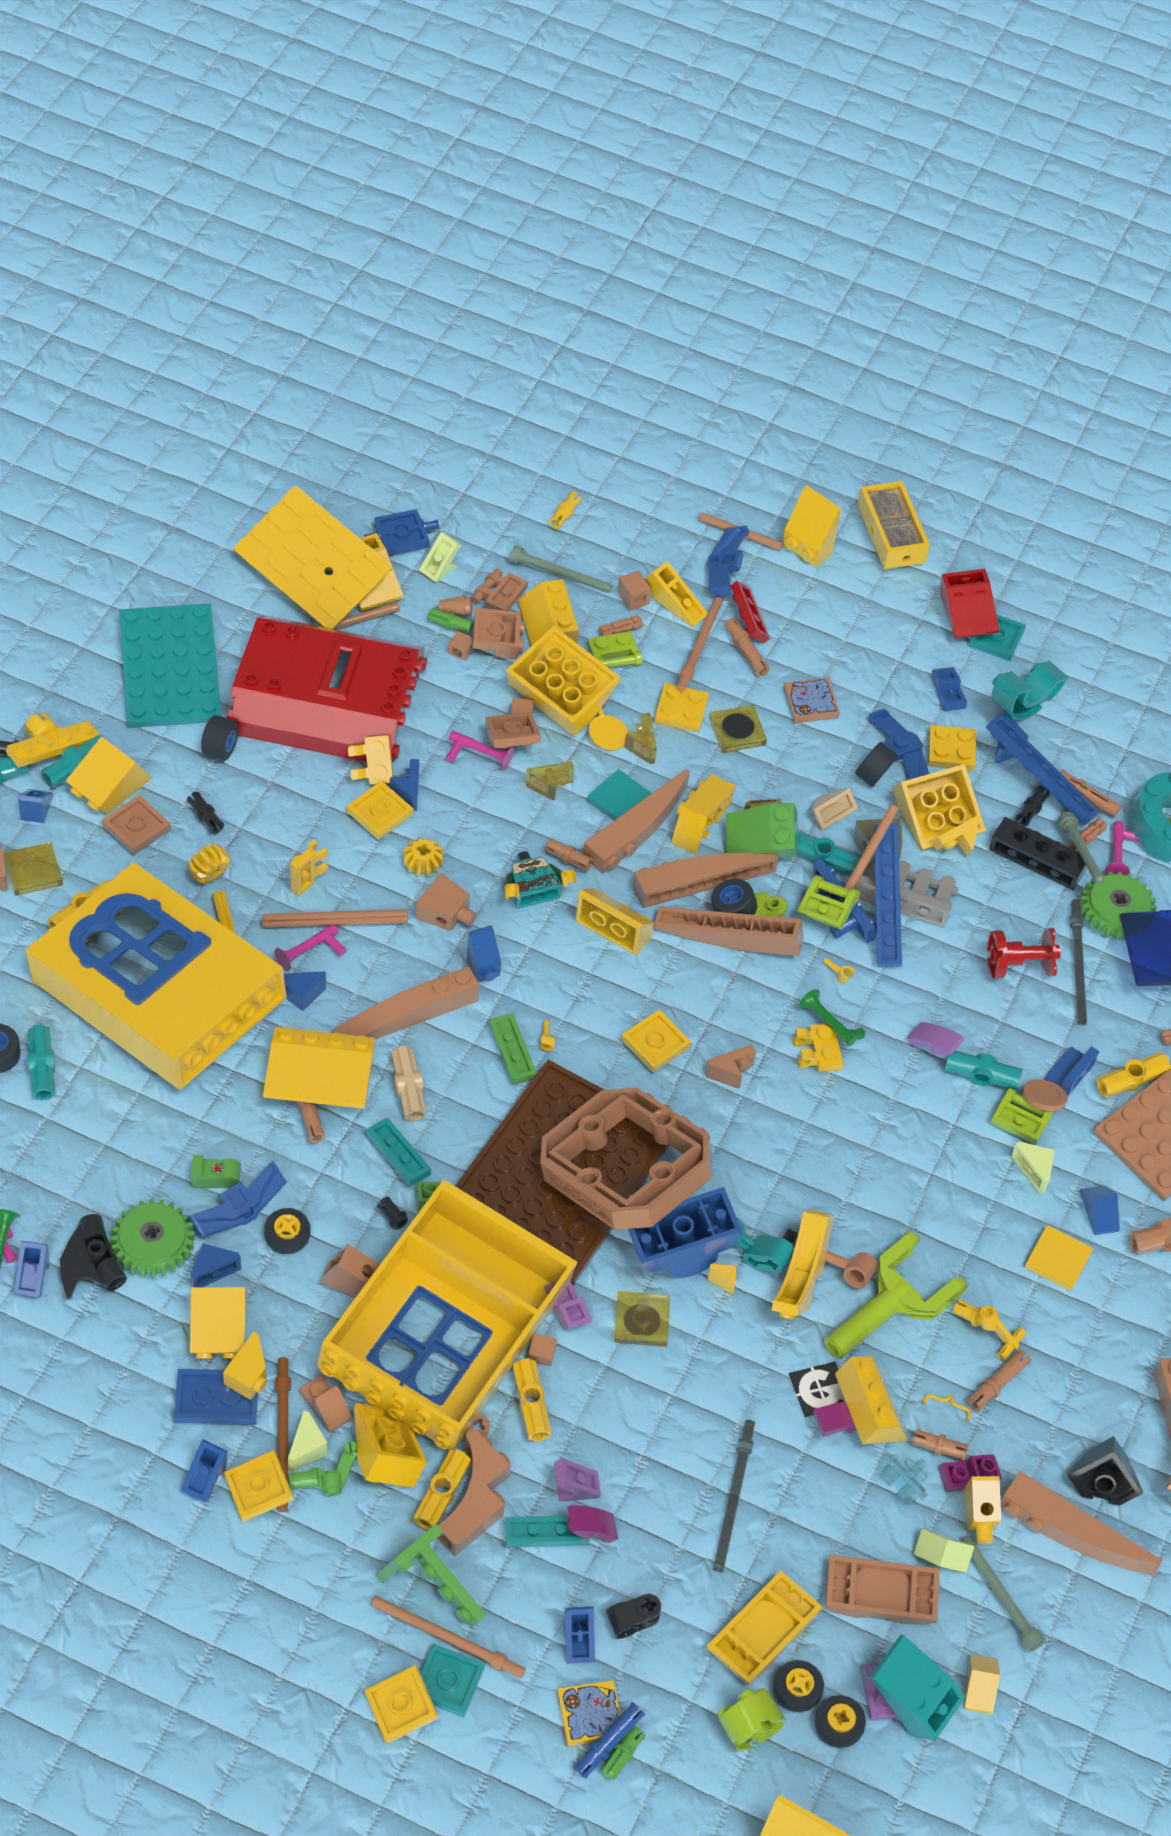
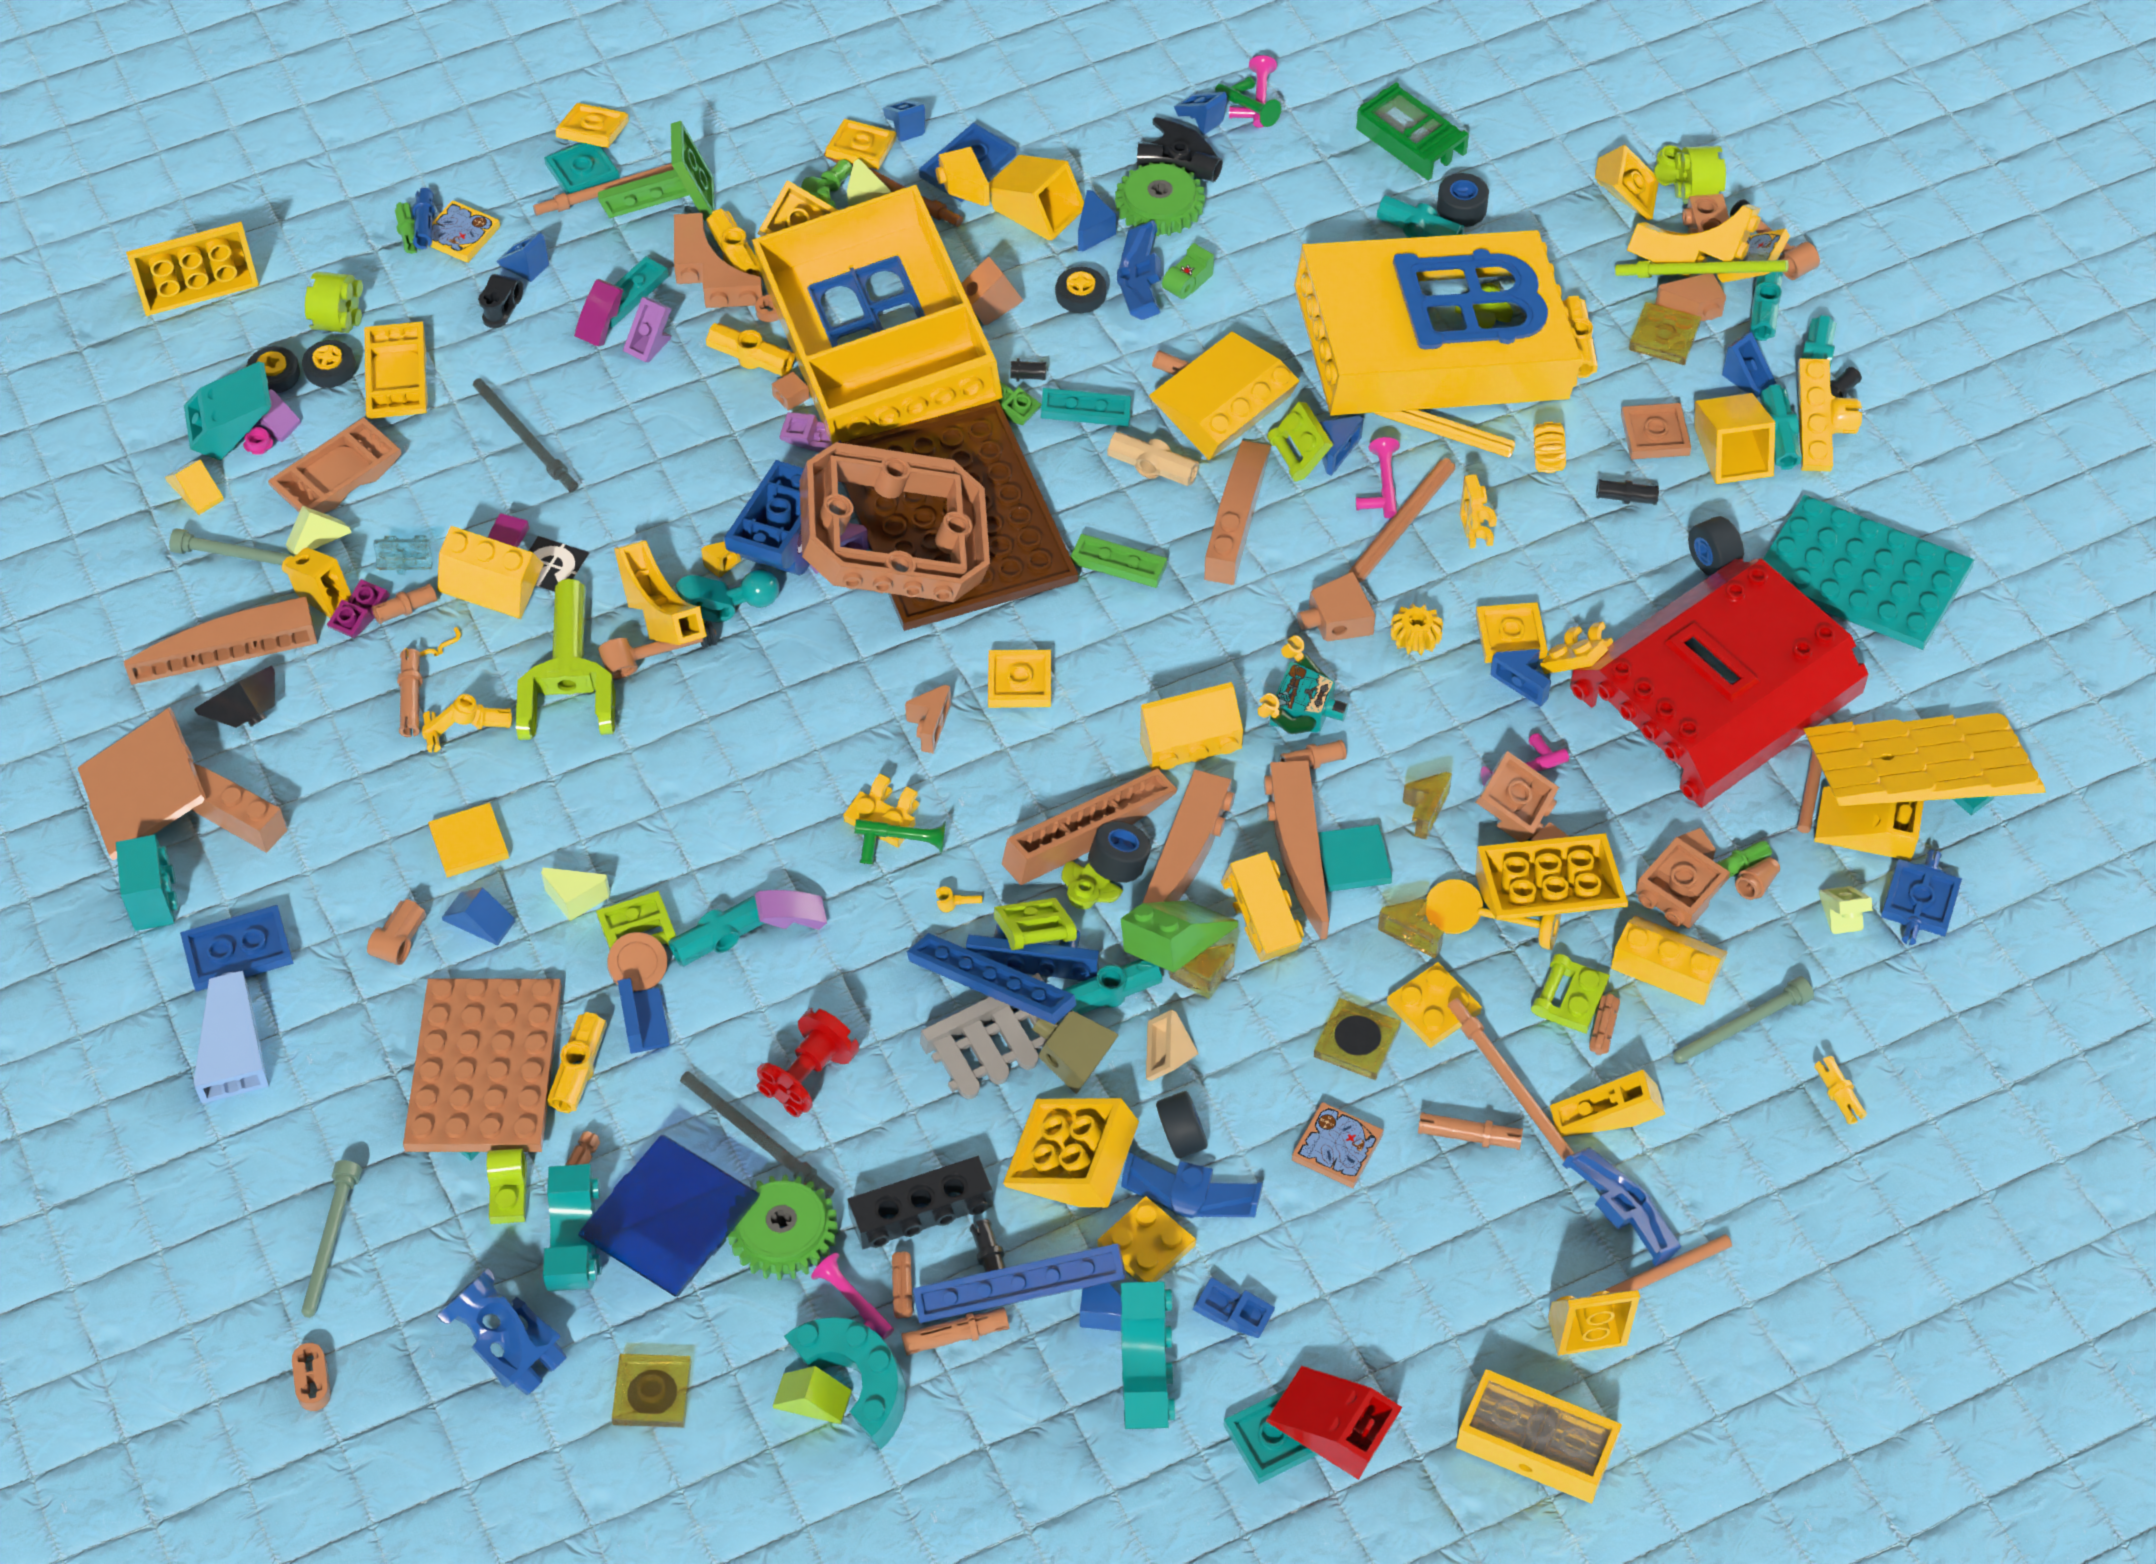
camera: 135 degrees right, 0 degrees up
blue slope [467,925,501,982] -> none
nougat plate [472,569,528,611] -> none
yellow hand [540,1019,556,1052] -> none
clear yellow tile [614,1291,670,1347] -> none
nougat panel [618,571,651,611] -> none
red plate [731,581,770,644] -> none
nougat bar [844,804,899,890] -> none
yellow slope [933,816,980,856] -> none
sand green piece [1057,812,1104,884] -> none
none -> lime plate [1267,402,1333,482]

